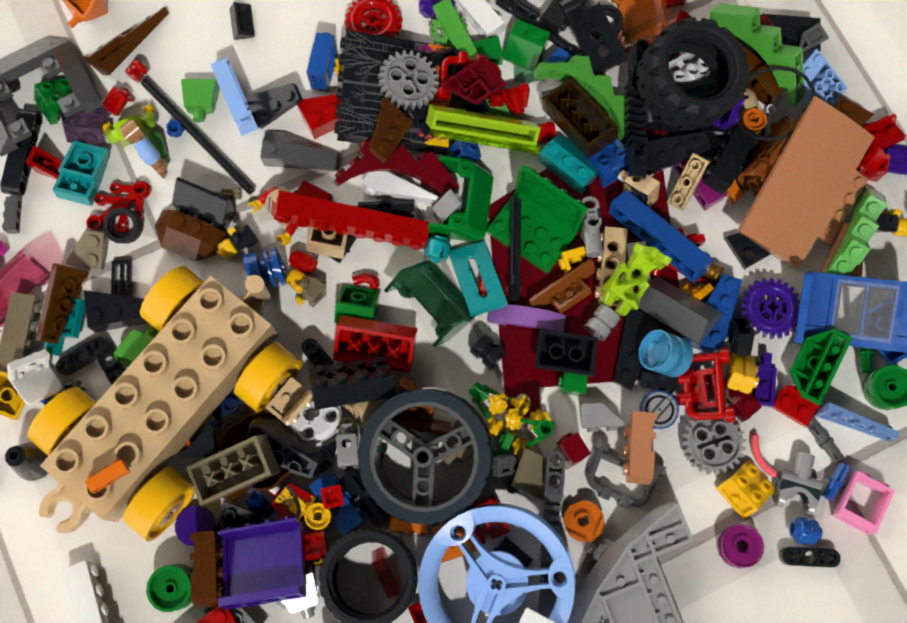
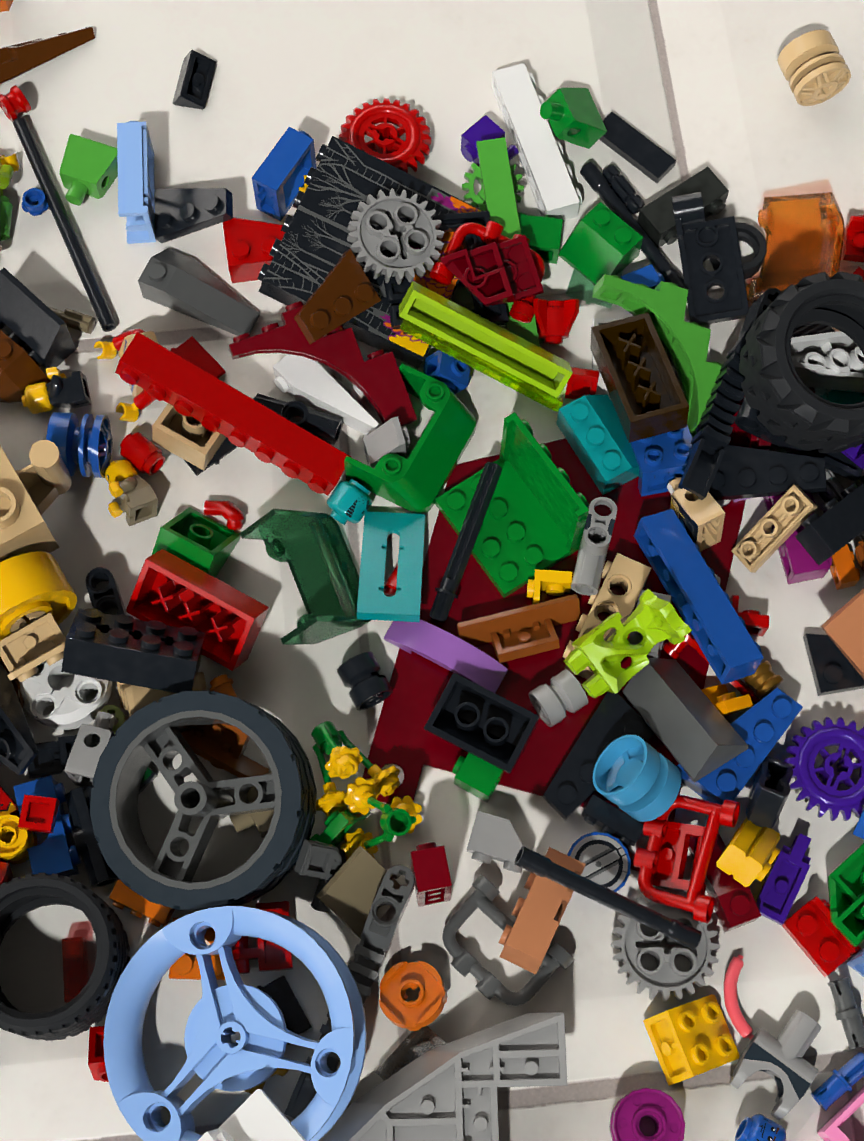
camera: 20 degrees right, 5 degrees down
none -> black piece [515,846,702,950]

